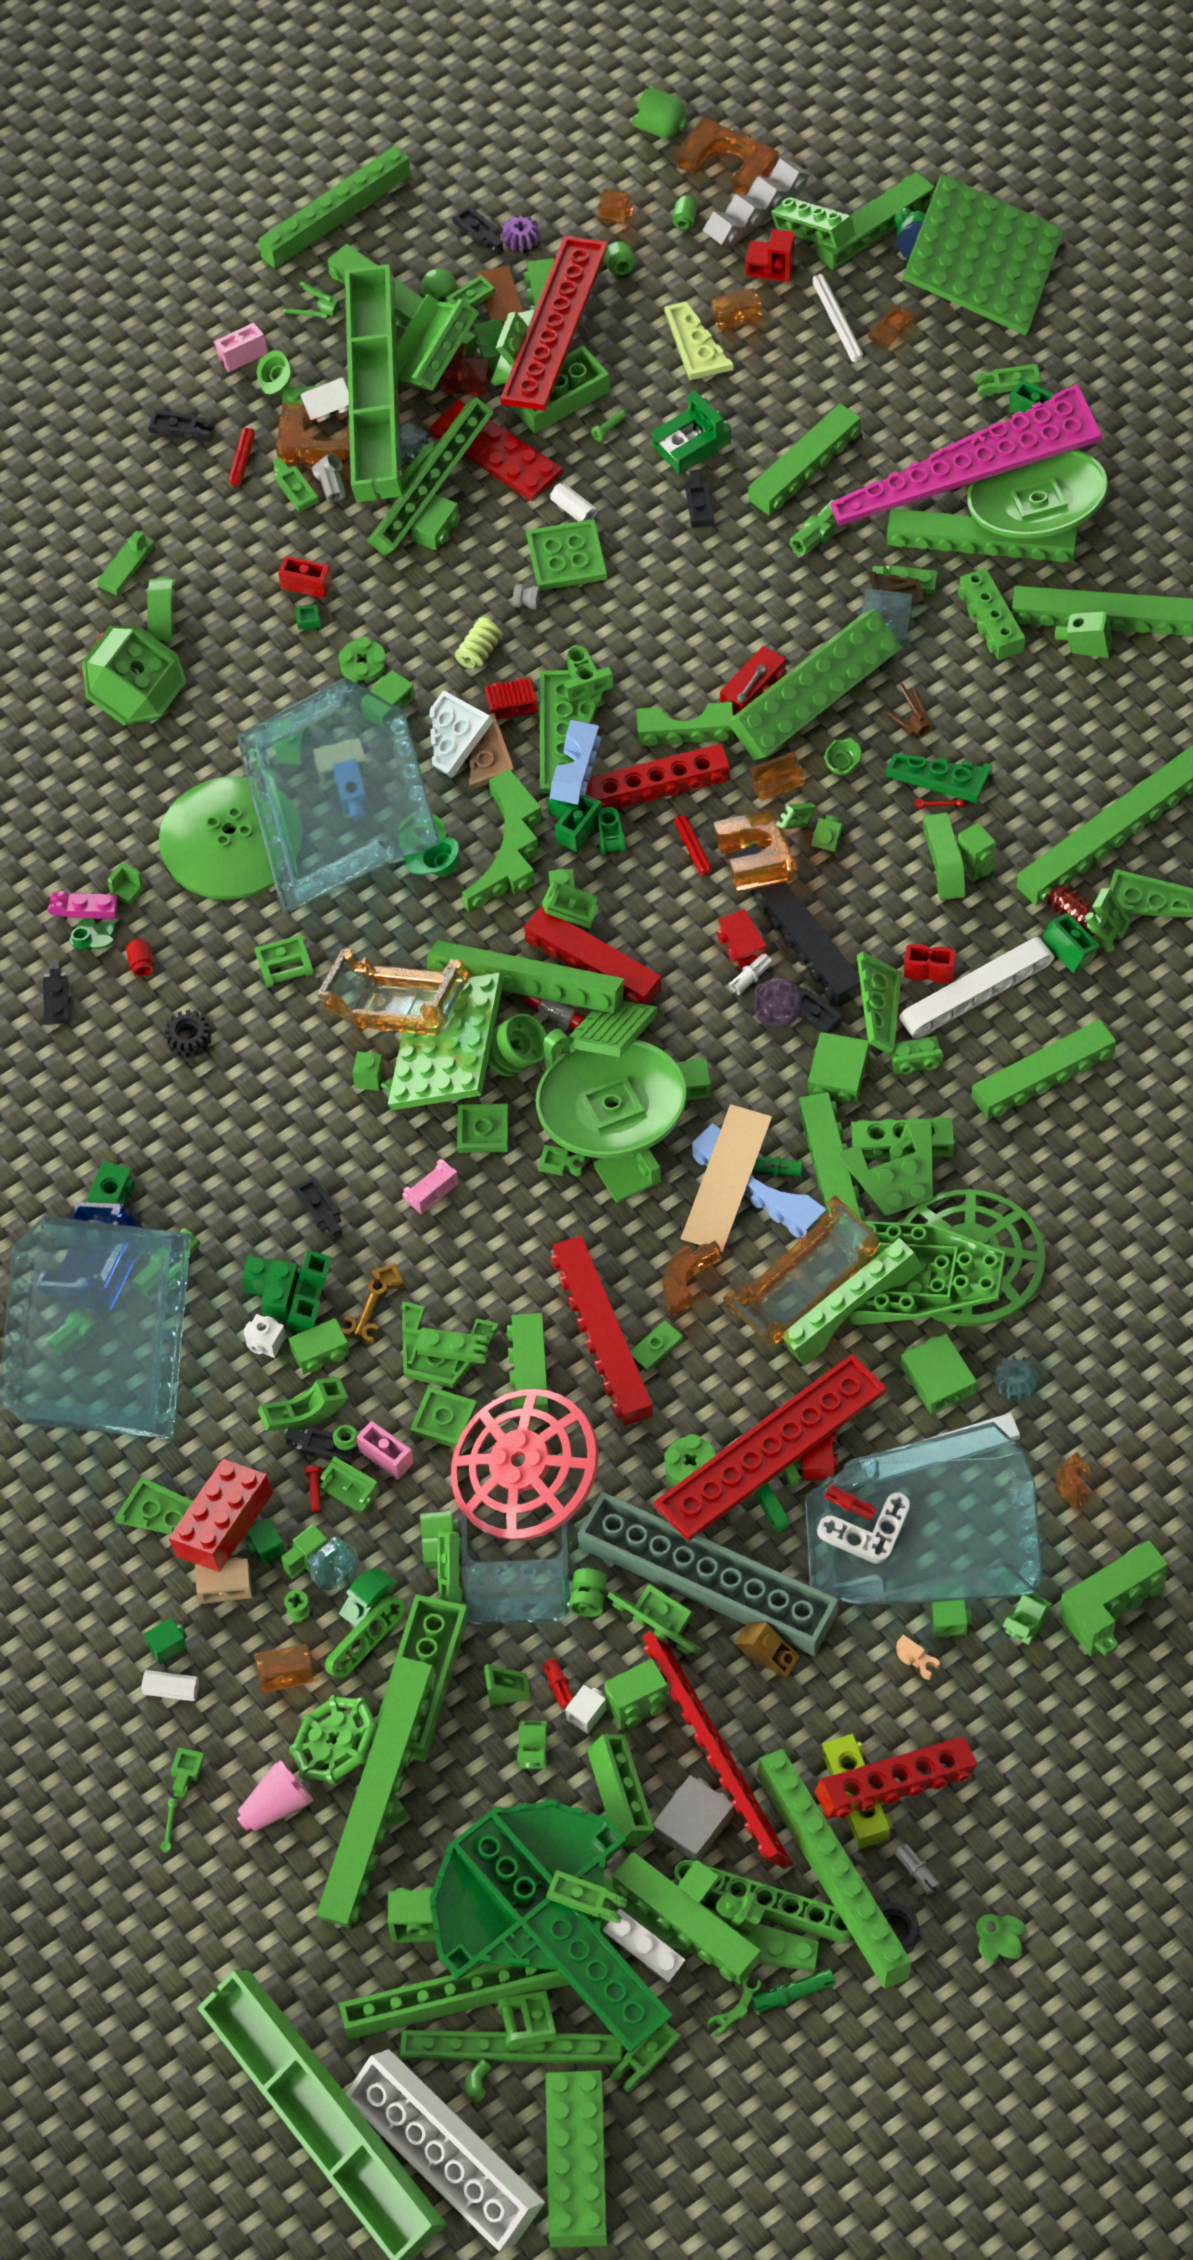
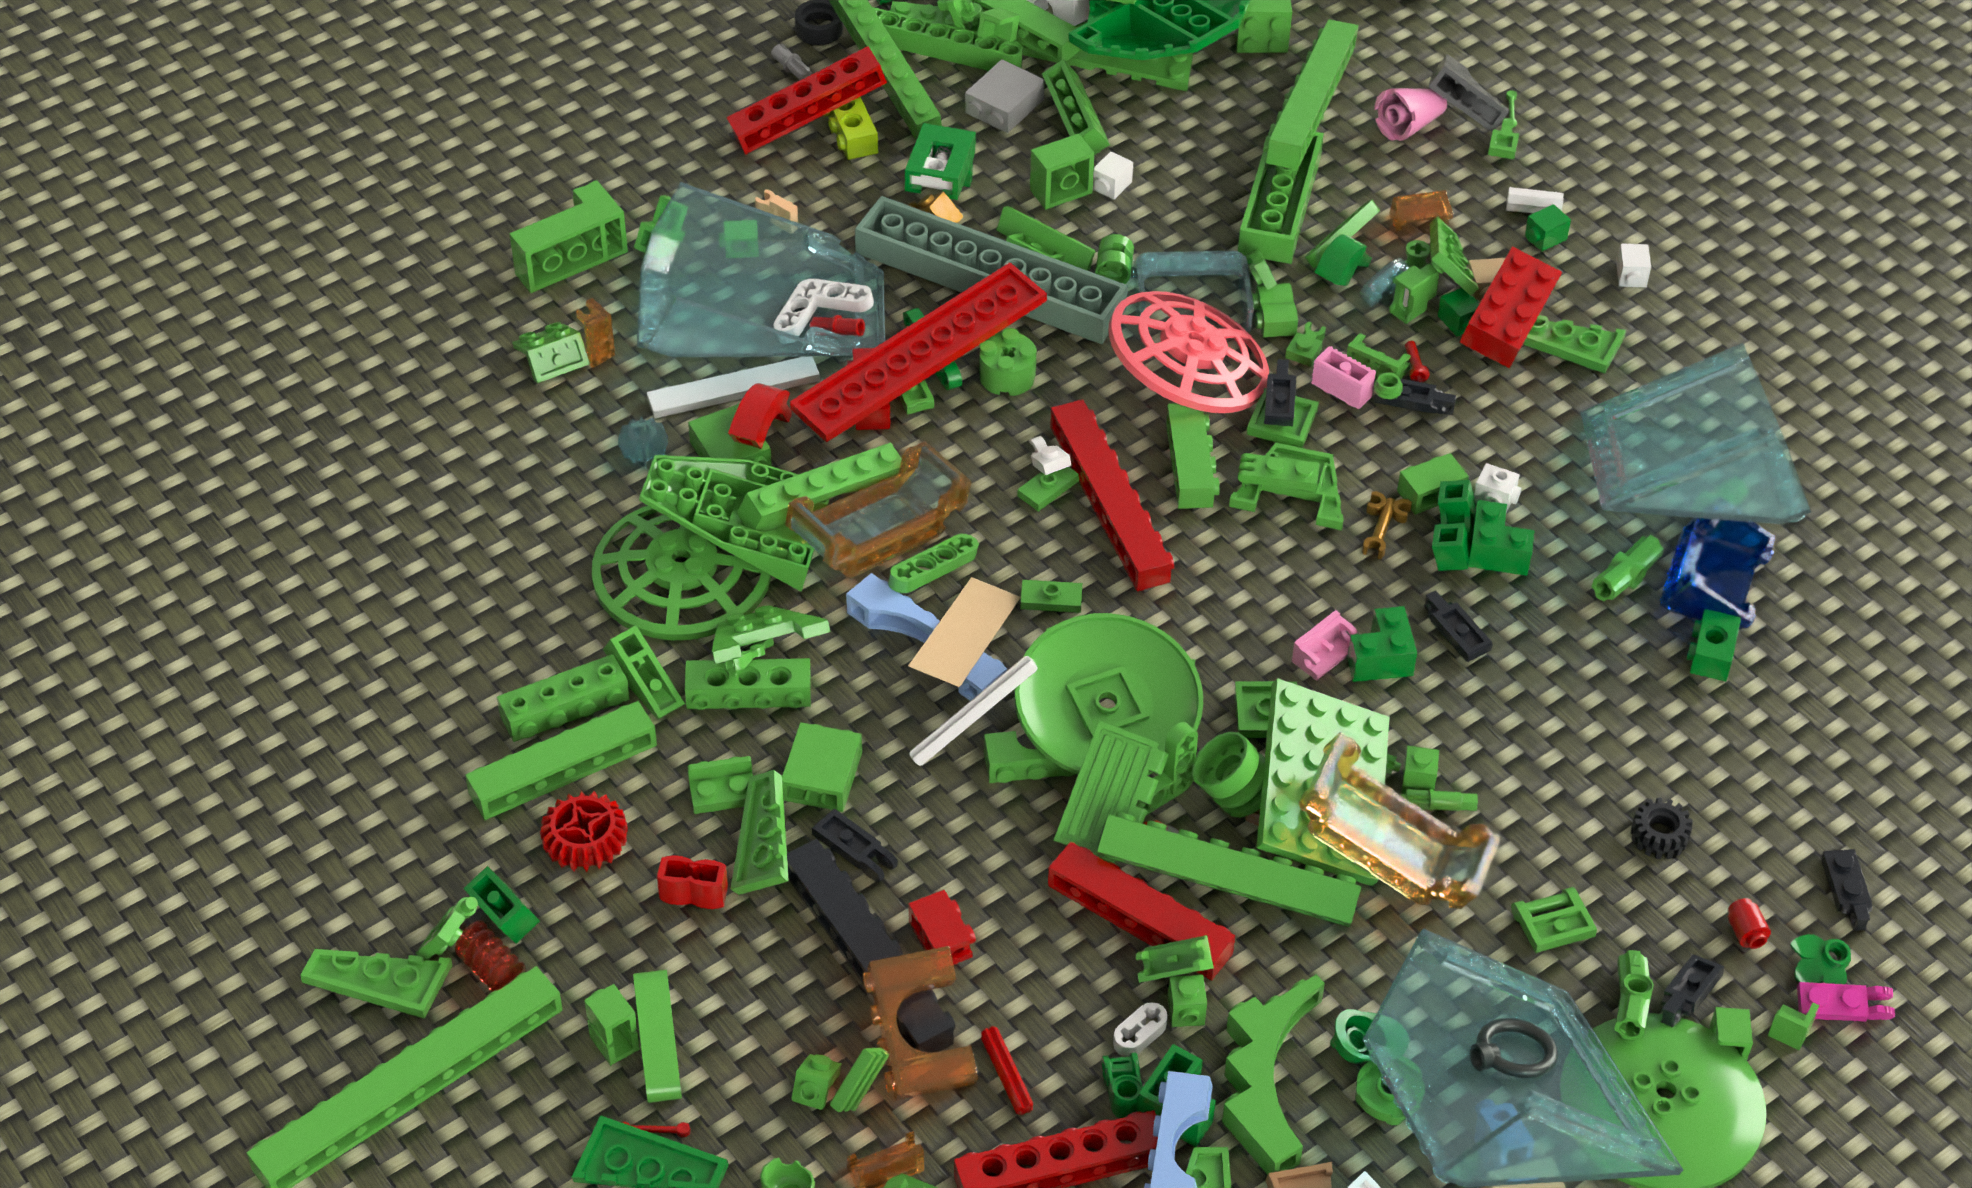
camera: 175 degrees right, 10 degrees down
bright green arch [258,1376,348,1432] -> none
bright green plate [289,1694,379,1785] -> none
pearl gold tile [371,1263,404,1289] -> none
bright green slope [484,1664,531,1706] -> none
bright green brick [517,1721,547,1769] -> none
red axle [542,1658,573,1710] -> none
red plate [642,1631,794,1869] -> none
clear orange arch [663,1241,721,1318] -> none
white axle [729,954,772,995] -> none
green pin [752,1156,803,1177] -> none
clear purple tile [753,978,802,1028] -> none
bright green brick [799,1092,865,1238] -> none
white beam [899,937,1054,1039] -> none
bright green plate [976,1914,1027,1964] -> none
none -> bright green brick [497,654,630,742]
none -> bright green bracket [512,322,590,383]
none -> red gear [540,790,628,872]
none -> bright green slope [603,625,685,720]
none -> red arch [728,383,792,449]
none -> bright green beam [888,534,979,593]
none -> green brick [905,123,976,200]
none -> white axle [909,656,1038,766]
none -> bright green plate [1020,580,1083,613]
none -> white plate [1029,436,1071,475]
none -> white beam [1113,1002,1168,1057]
none -> black hinge [1264,359,1297,427]
none -> bright green plate [1285,322,1326,367]
none -> green brick [1347,606,1417,682]
none -> bright green piece [1399,789,1478,811]
none -> dark grey arch [1429,54,1509,132]
none -> bright green wing [1430,216,1479,296]
none -> pearl dark grey piece [1469,1018,1558,1078]
none -> bright green piece [1615,950,1654,1041]
none -> white brick [1616,244,1651,288]
none -> black hinge [1661,954,1724,1027]
none -> bright green panel [1709,1007,1753,1060]

